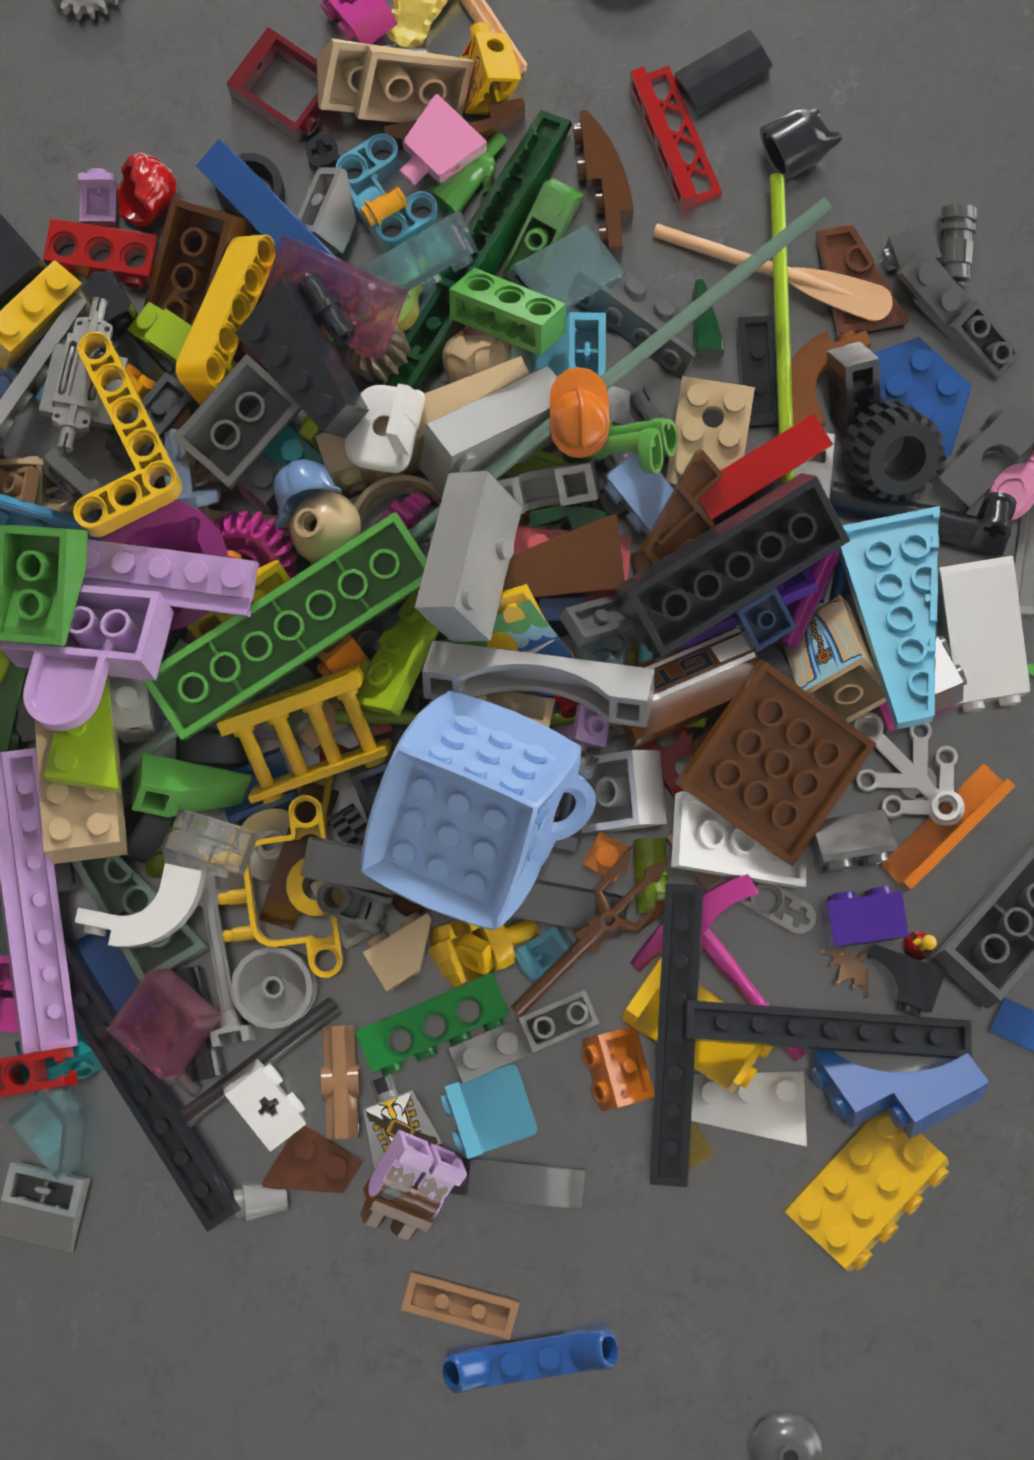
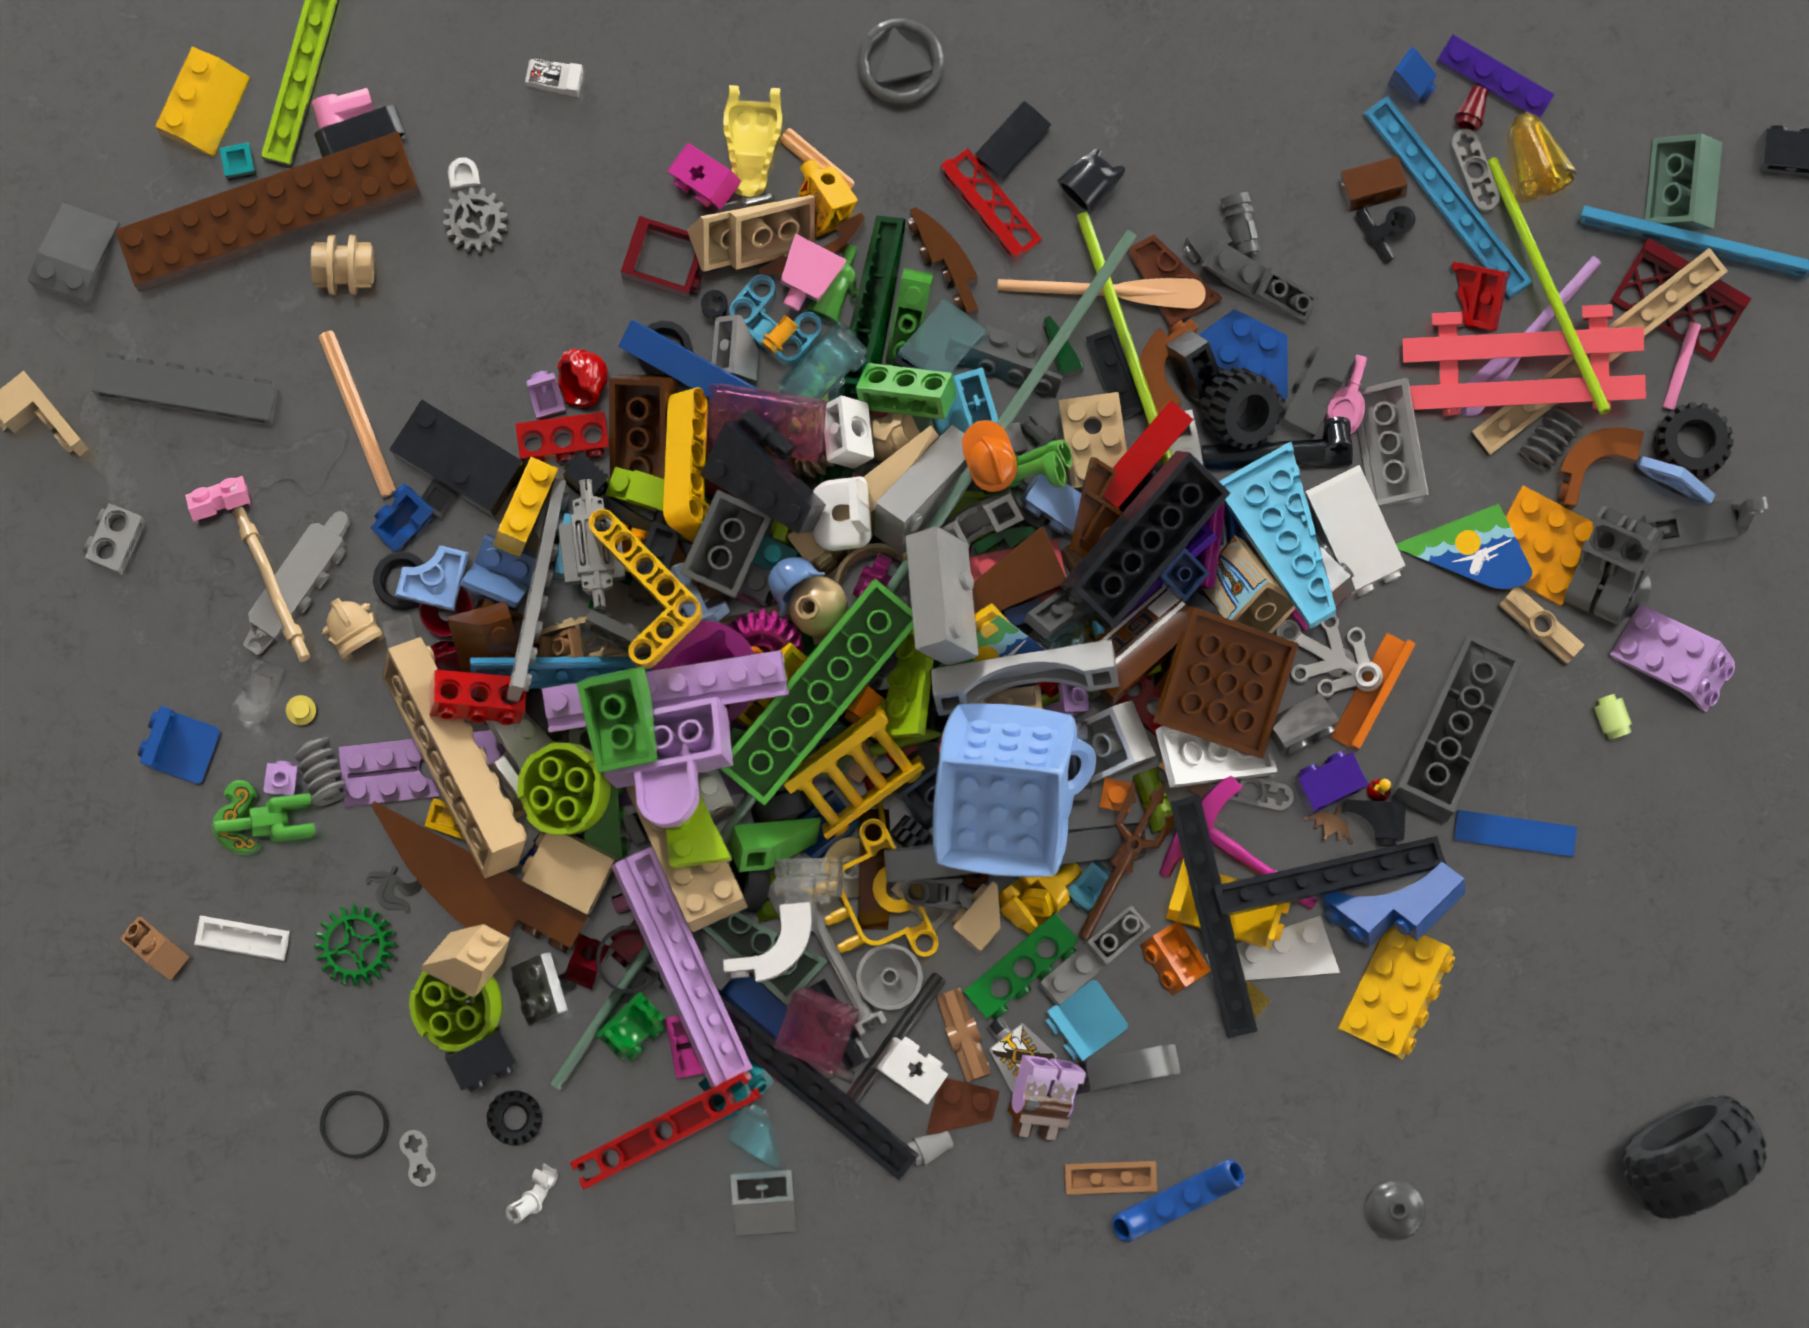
camera: 25 degrees left, 0 degrees up
none -> white brick [821,395,874,469]

